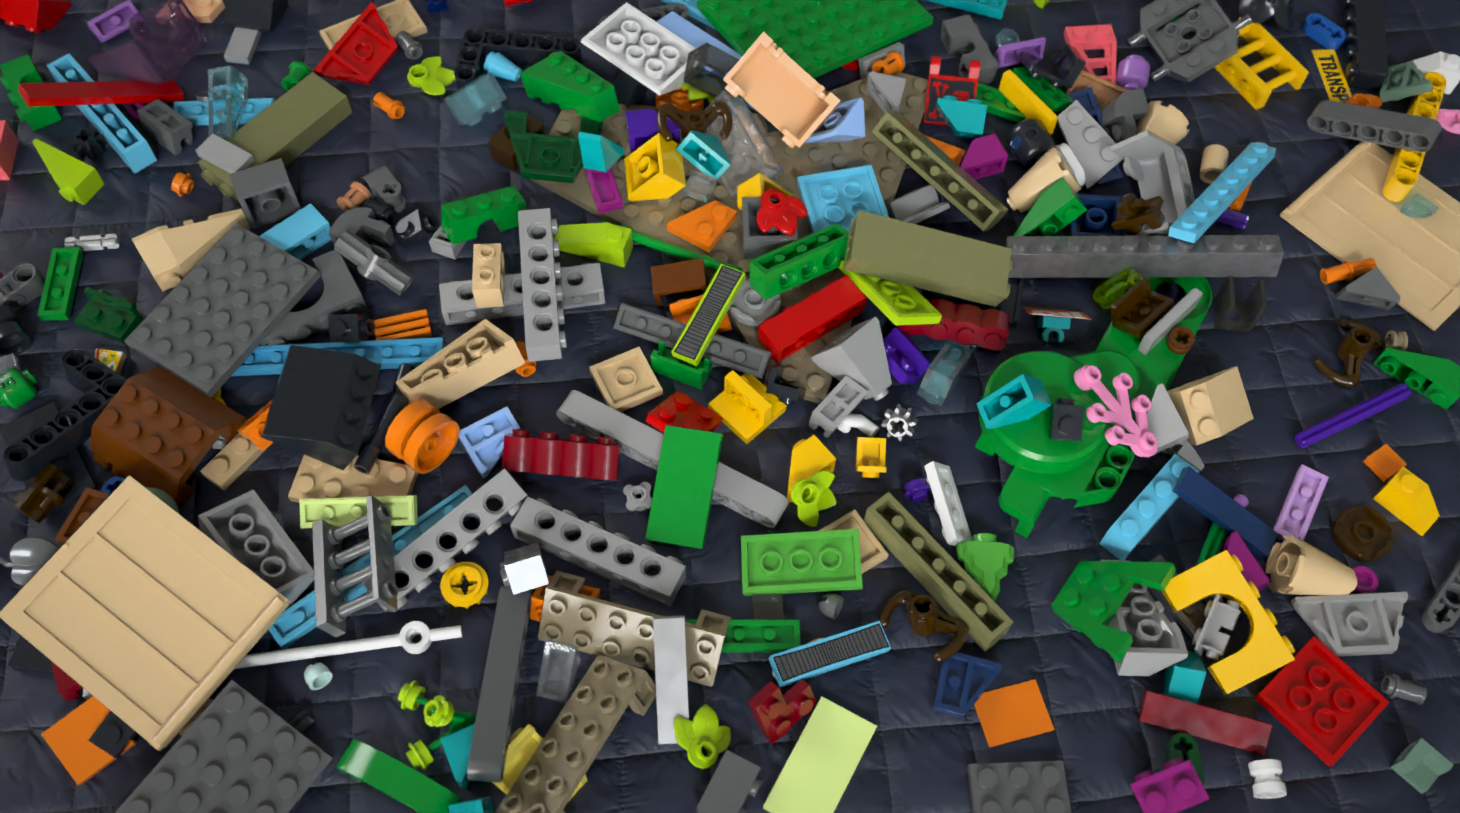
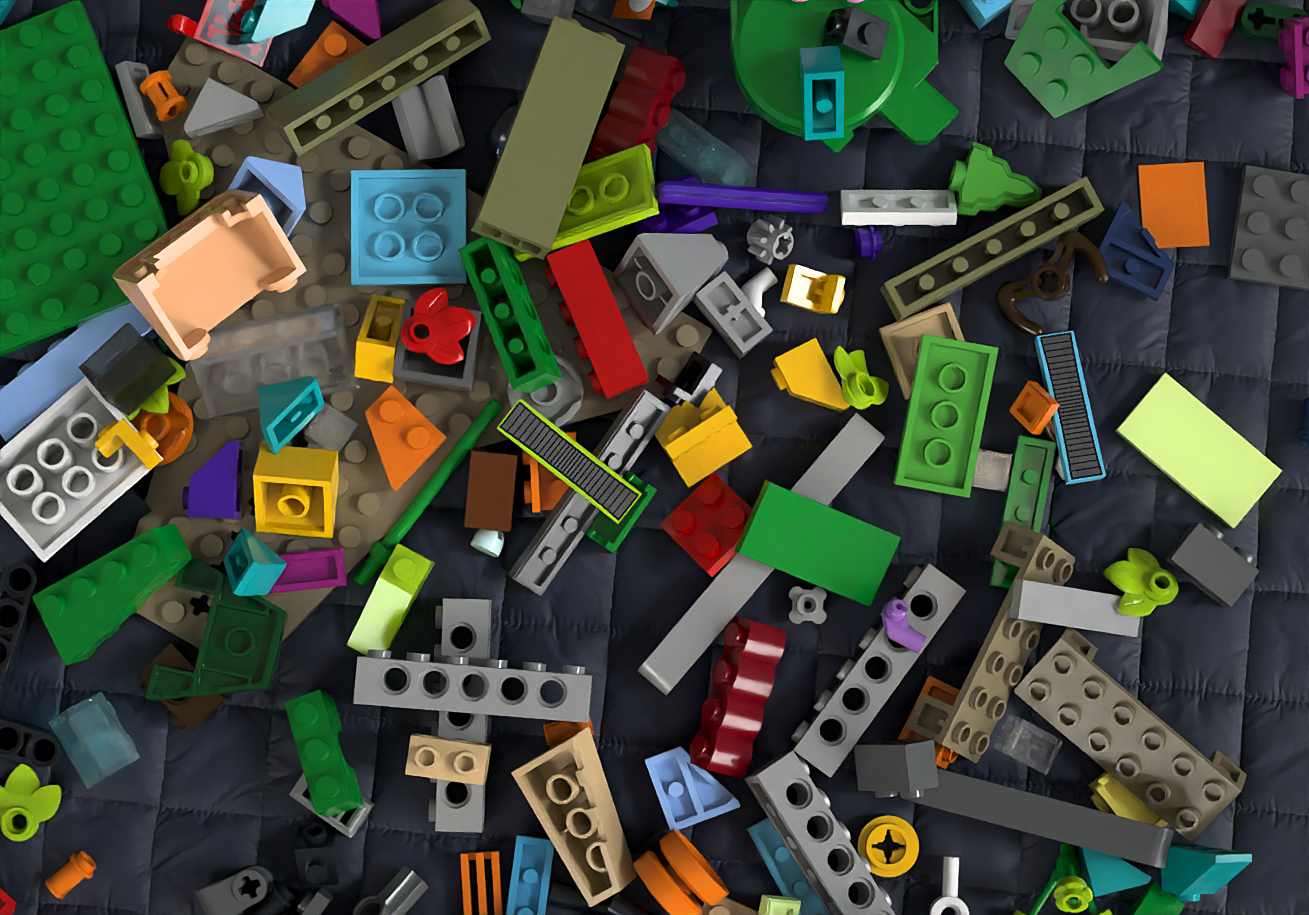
camera: 80 degrees left, 25 degrees up
medium azure cone [484,52,522,82] -> none
tan plate [589,347,663,412] -> none
dark brown piece [657,101,733,142] -> none
dark red plate [748,679,817,745] -> none
dark grey hinge [819,593,844,620] -> none
none -> yellow bracket [94,418,161,470]
none -> lime plate [159,139,214,216]
none -> light aqua hinge [471,529,504,557]
none -> dark purple axle [656,180,828,214]
none -> medium lavender arm [882,599,926,653]
none -> orange tile [1009,381,1060,435]

